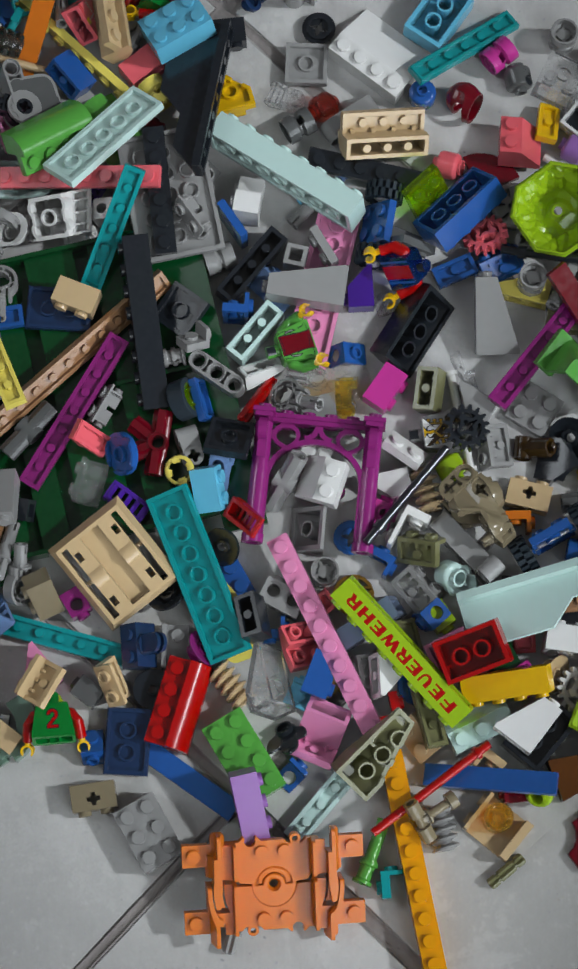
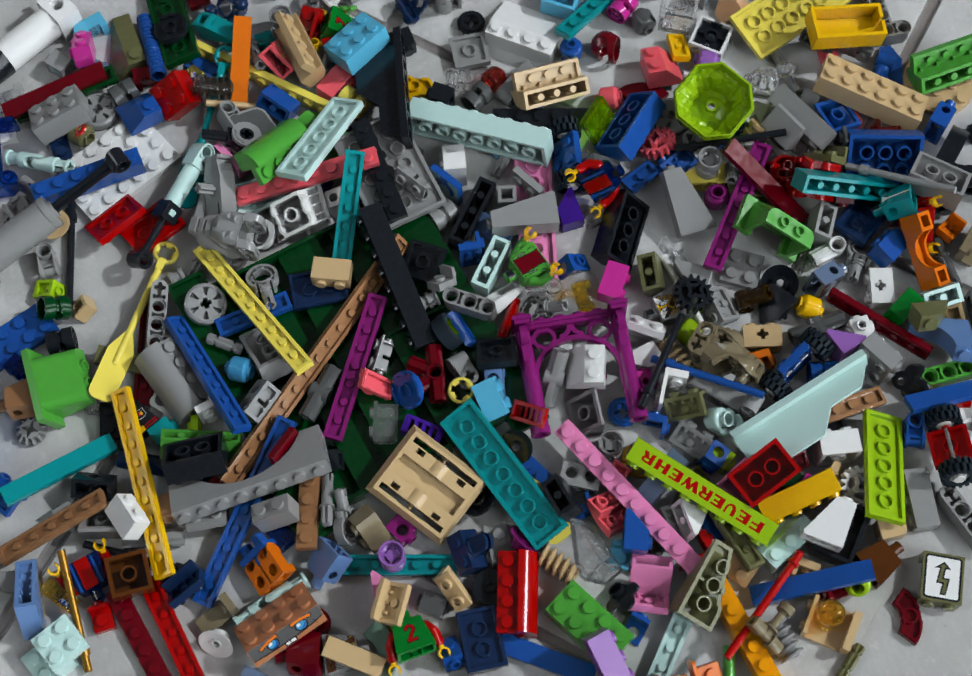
camera: 15 degrees left, 10 degrees down
none -> medium lavender wheel [378,540,406,573]
none -> black brick [426,81,456,106]
none -> blue bar [650,355,765,399]
none -> magenta head [704,183,729,211]

